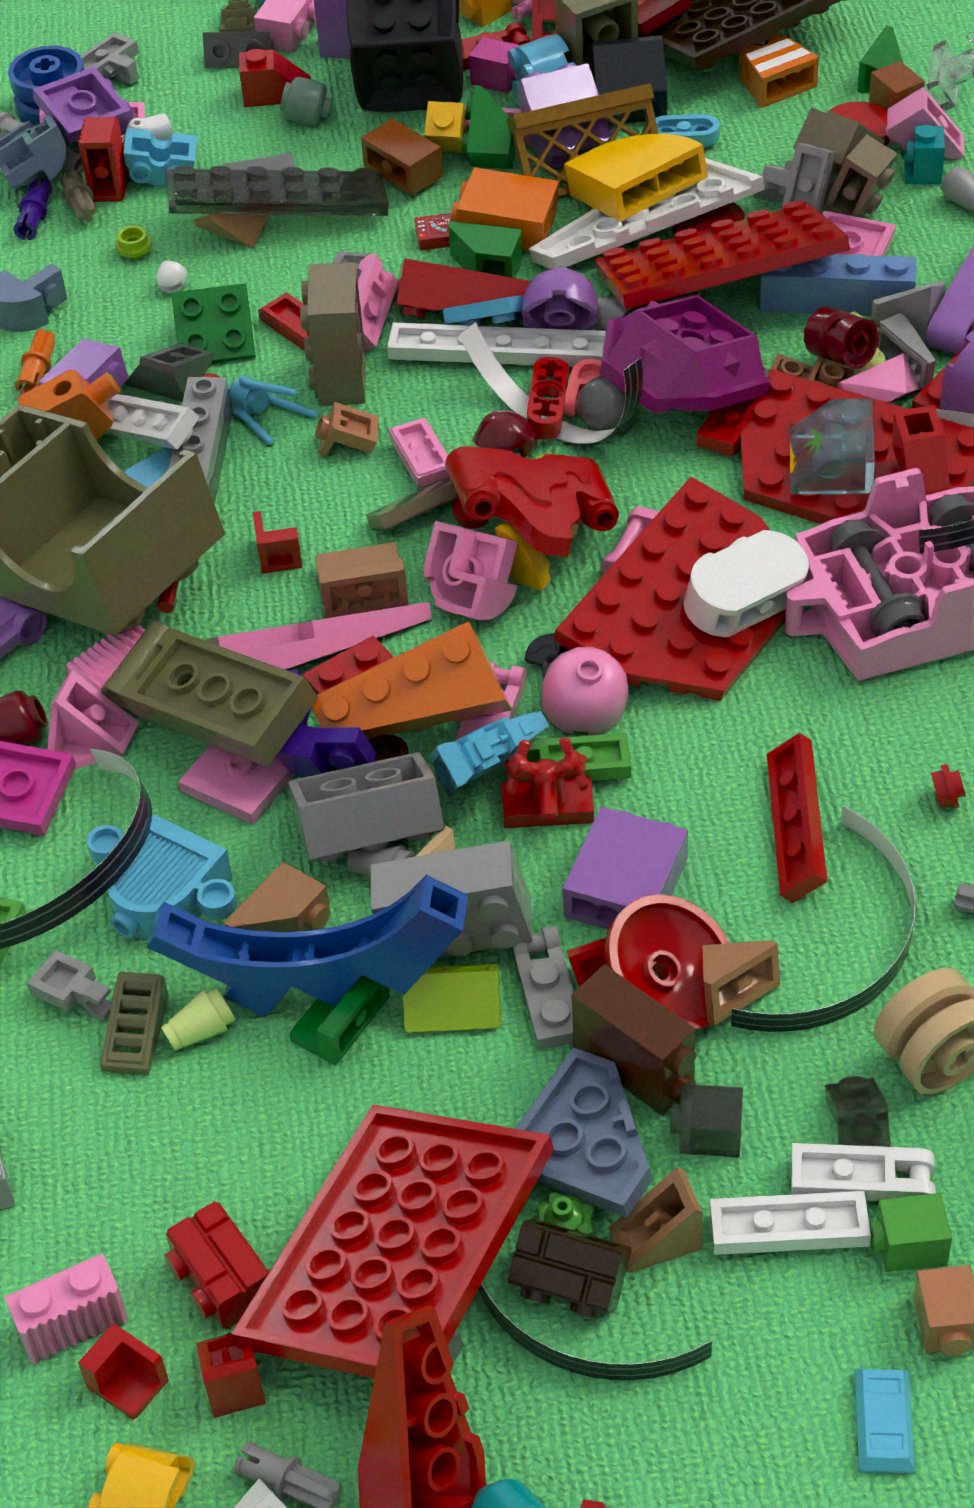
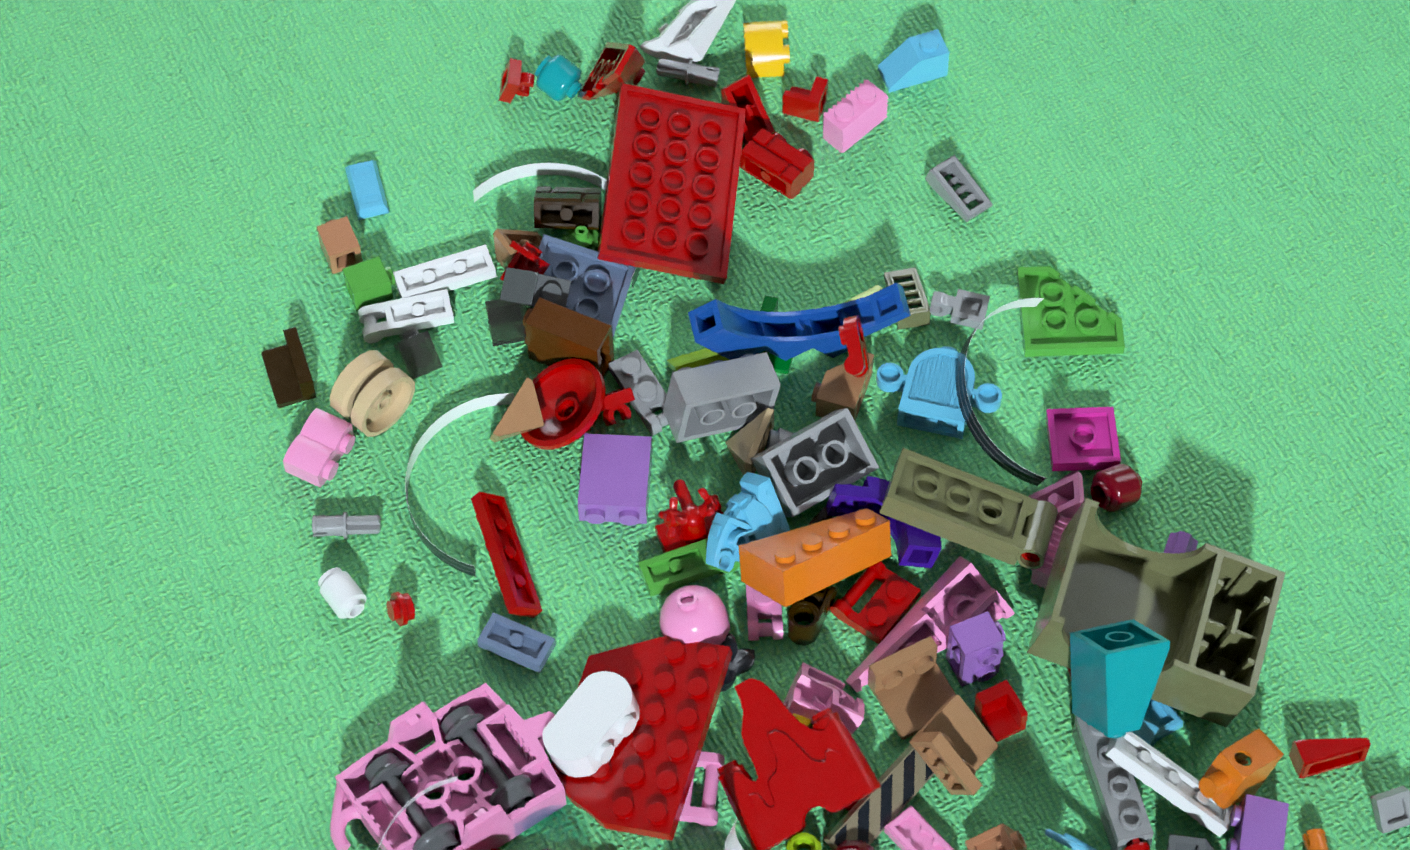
camera: 160 degrees right, 10 degrees up
none -> sand blue plate [477,612,556,673]
none -> red bracket [500,240,550,281]
none -> dark grey slope [500,267,571,307]
none -> red plate [839,315,870,378]
none -> medium nougat bracket [909,695,998,795]
none -> medium lavender brick [946,611,1006,687]
none -> teal slope [1070,619,1170,738]

